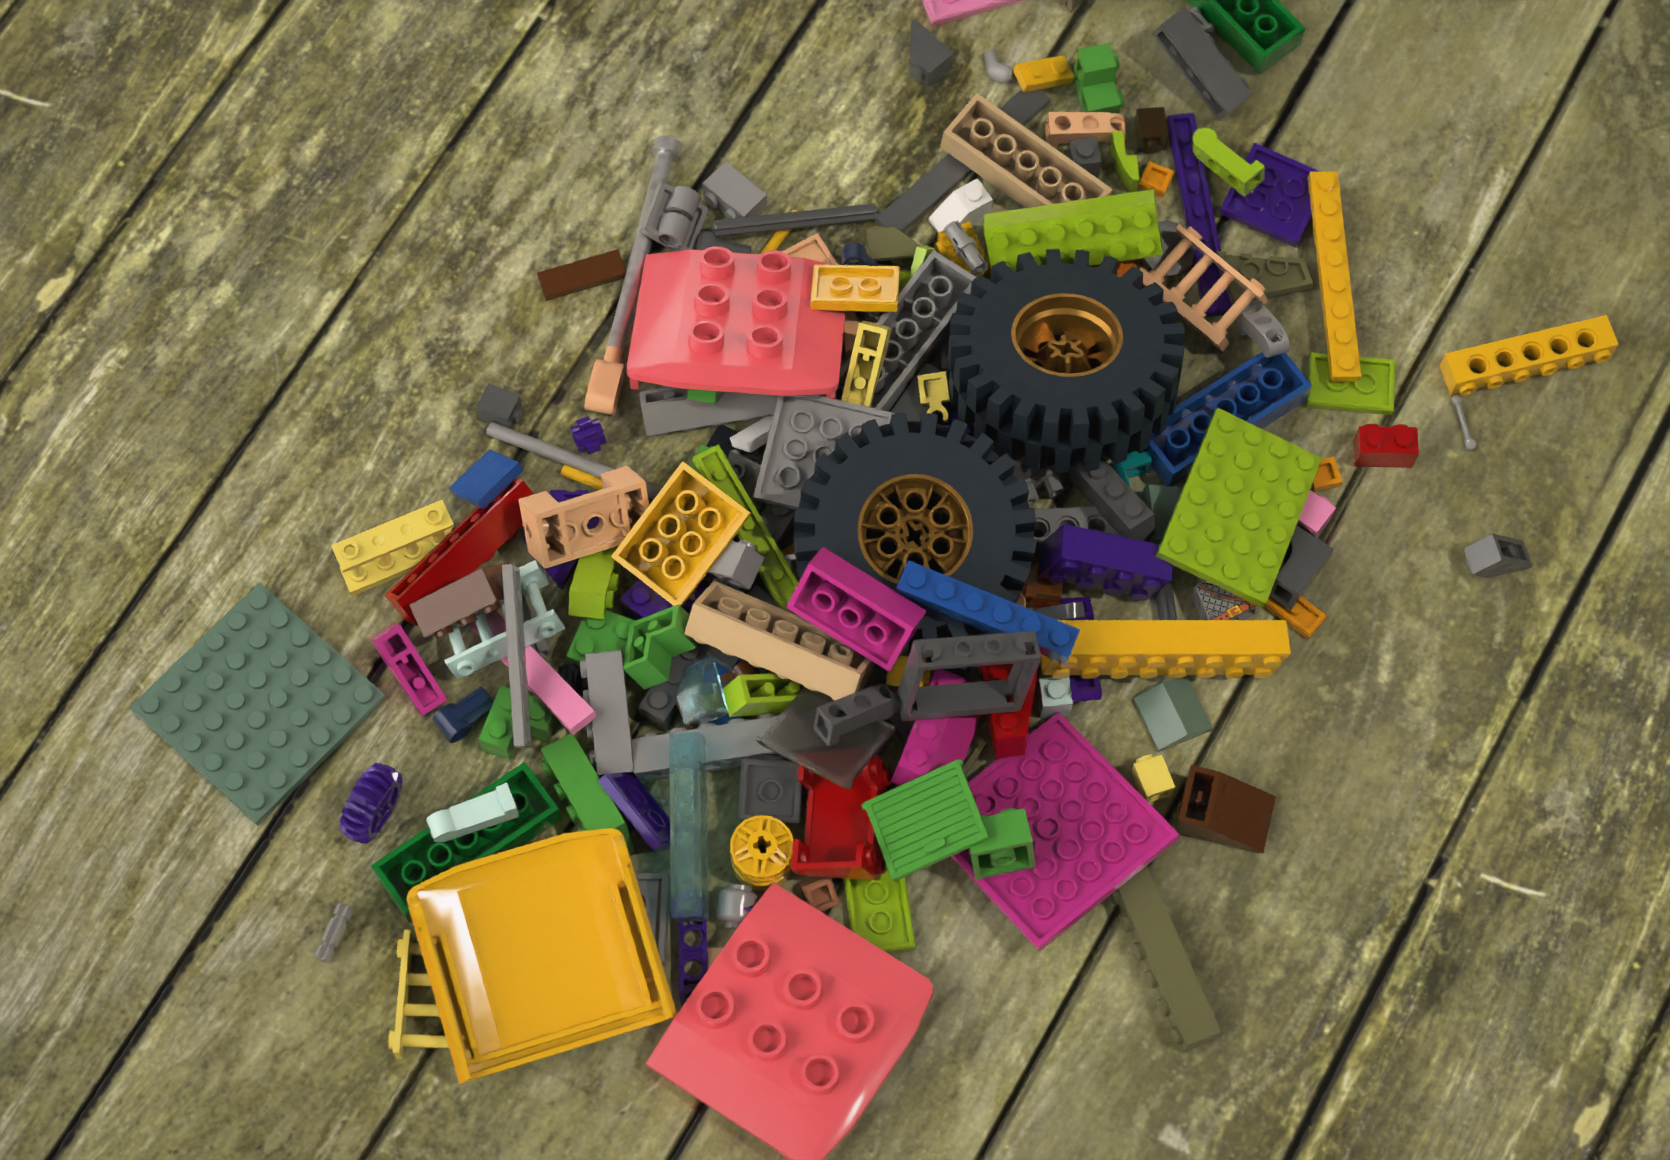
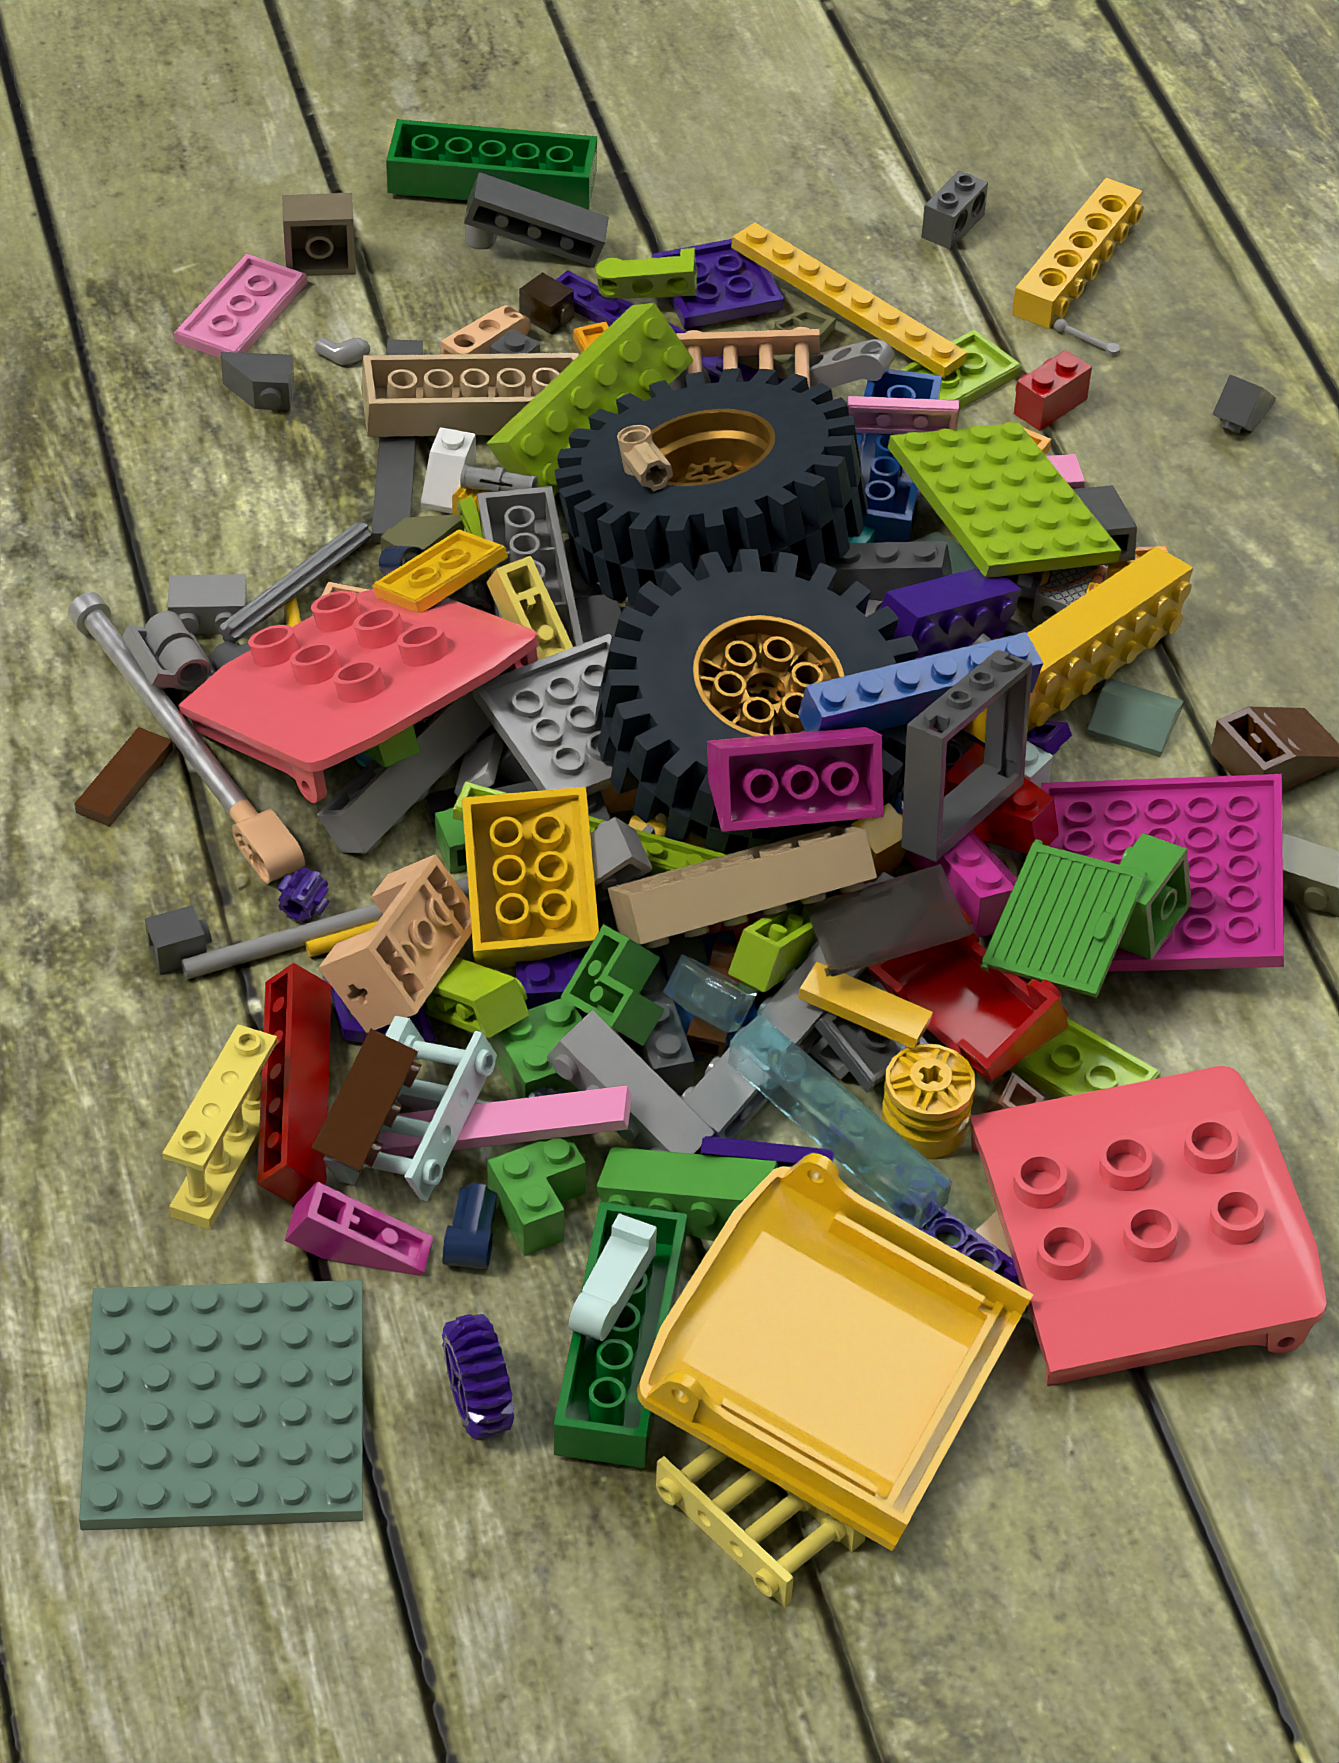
camera: 45 degrees left, 20 degrees down
light grey axle [315,903,353,963] -> none
blue tile [449,449,524,509] -> none
light grey tile [502,564,532,749] -> none
light grey head [716,884,758,930] -> none
dark grey leg [813,684,901,747] -> none
light yellow plate [917,371,950,423] -> none
yellow plate [1013,55,1075,92] -> none
bright green brick [1073,43,1124,114] -> none
lime slope [1110,131,1139,193] -> none
light yellow brick [1131,754,1175,804] -> none
none -> tan piece [617,425,673,492]
none -> yellow tile [798,961,933,1049]
none -> bright pink tile [848,396,959,435]
none -> dark grey brick [921,171,988,250]

